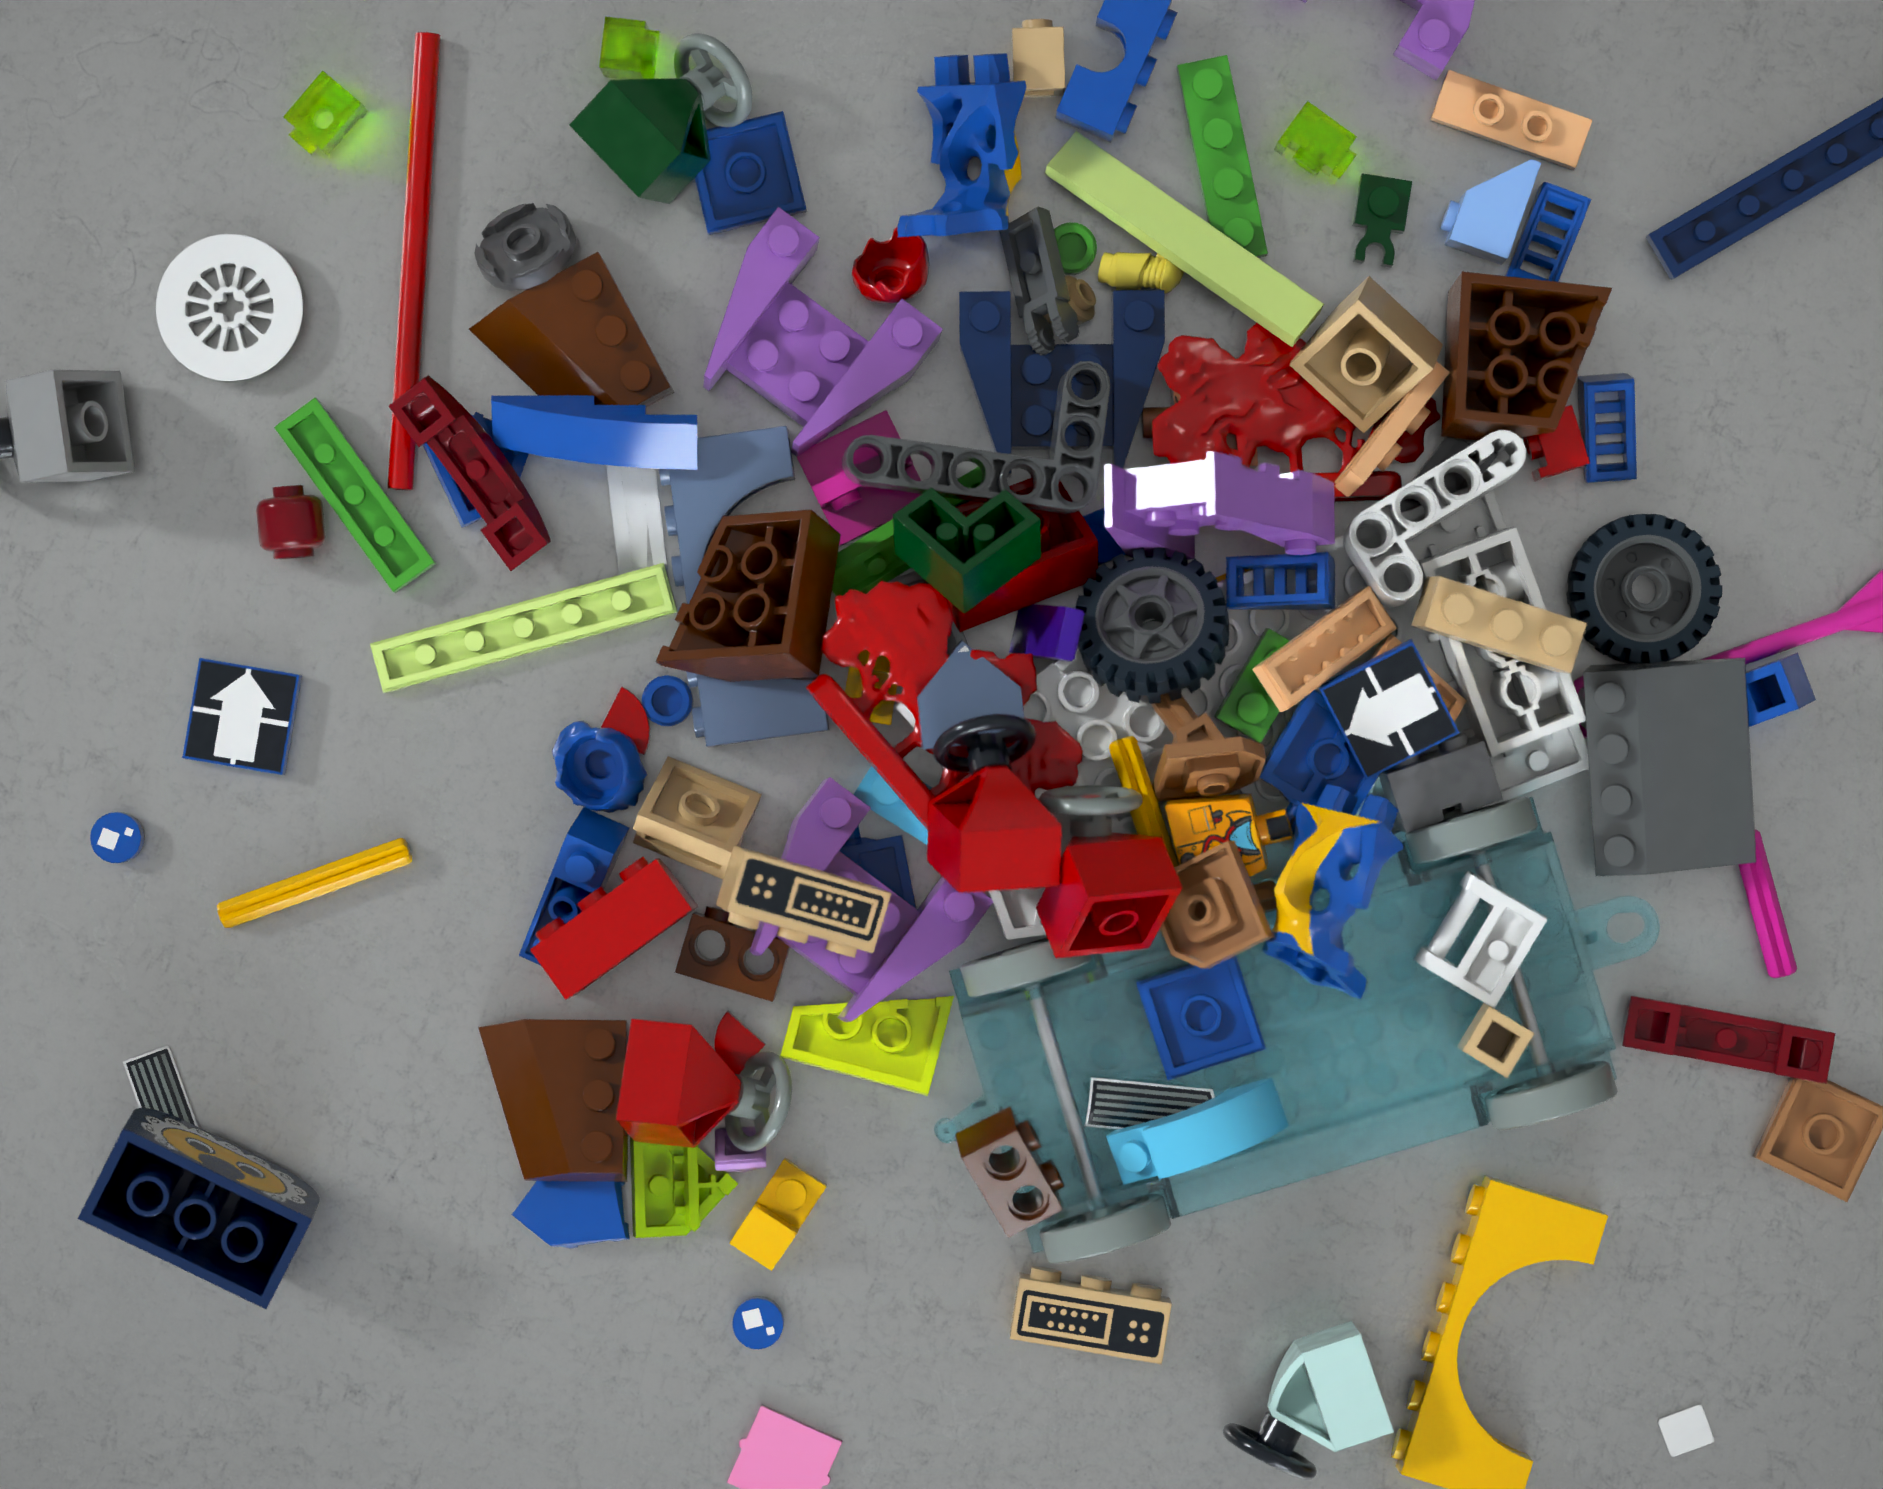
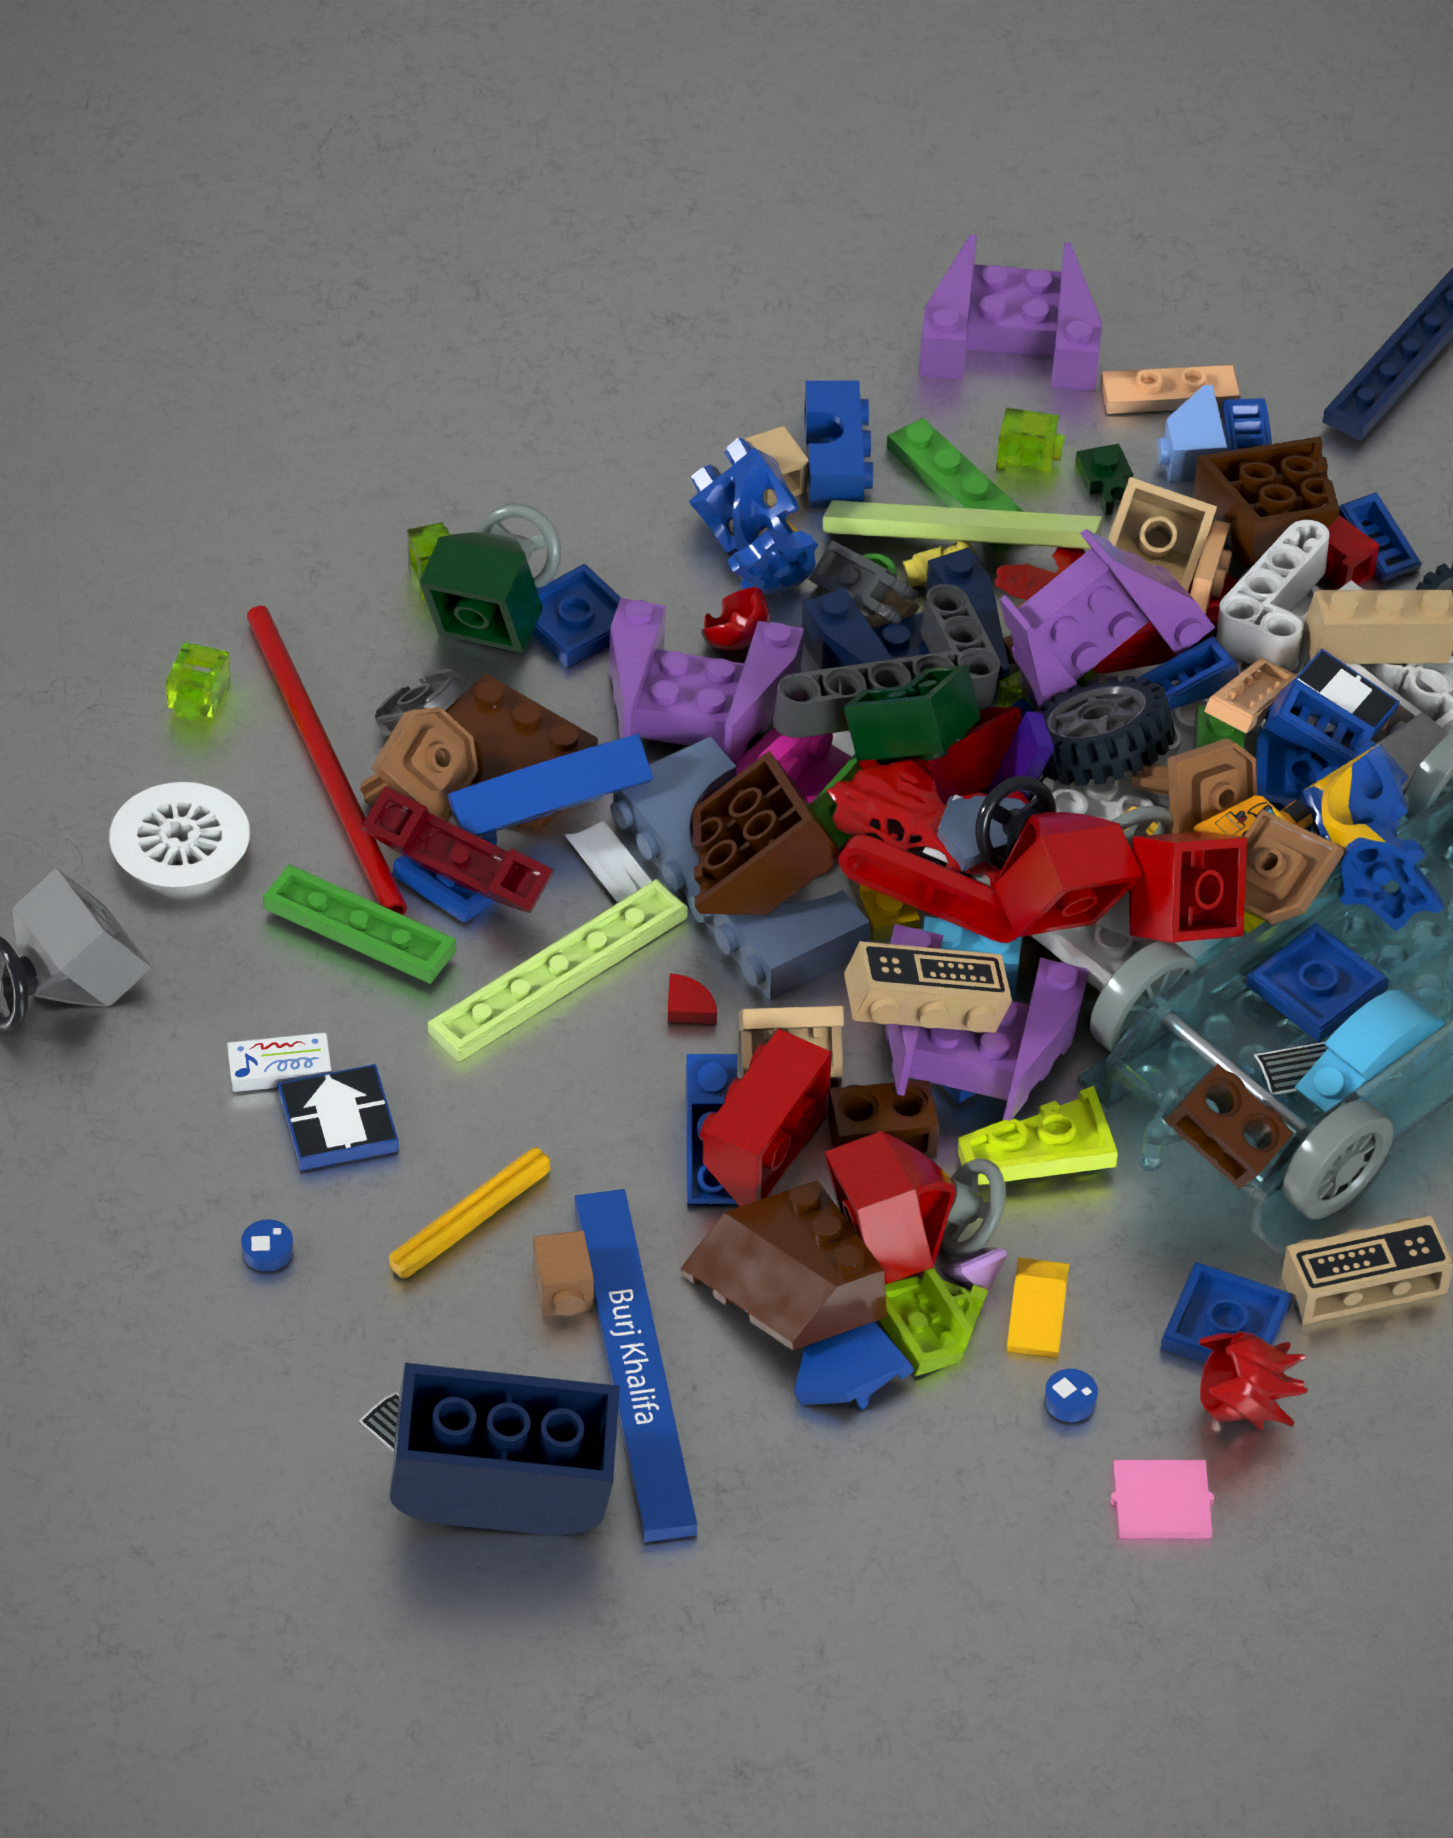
camera: 25 degrees left, 40 degrees down
dark red head [256,485,326,559] -> none
blue hair [552,721,647,813] -> none
blue tile [642,675,694,726] -> none
none -> white tile [227,1032,332,1092]
none -> medium nougat piece [360,707,478,822]
none -> medium nougat brick [533,1230,594,1317]
none -> blue tile [575,1189,697,1543]
none -> blue tile [1160,1262,1293,1364]
none -> red hair [1199,1331,1308,1431]
none -> blue slope [1263,678,1376,765]

